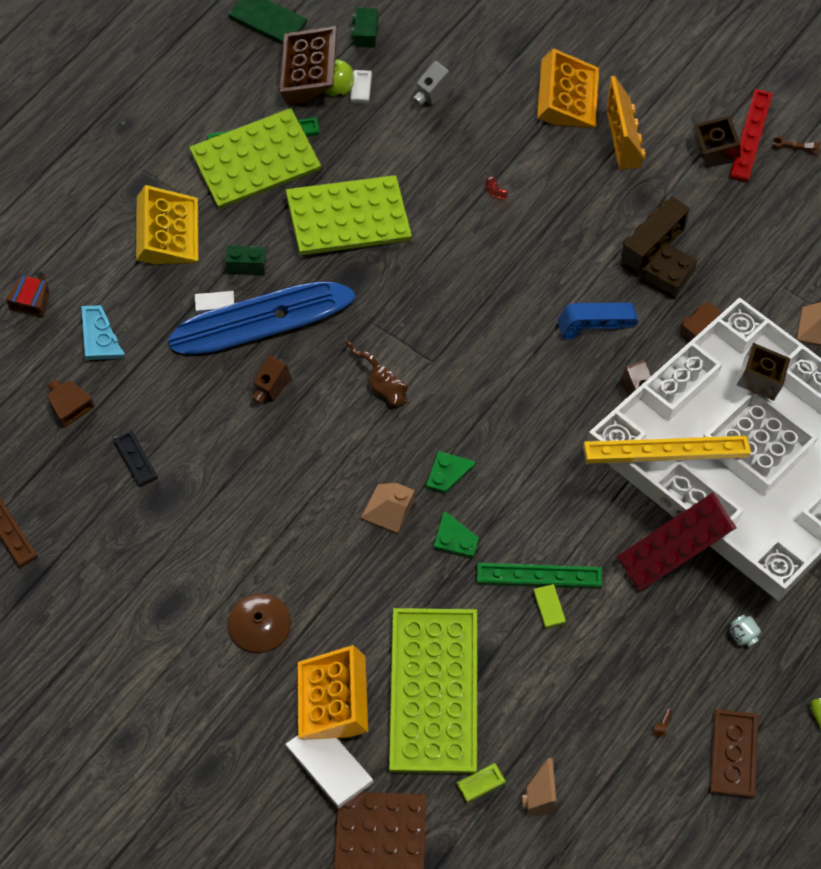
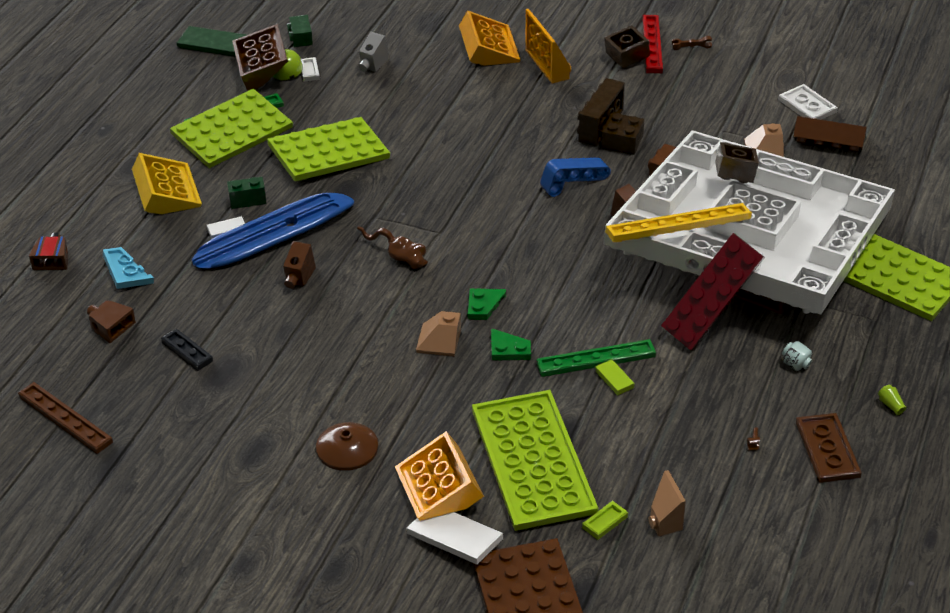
camera: 15 degrees left, 20 degrees down
clear red arm [485,177,508,200] -> none

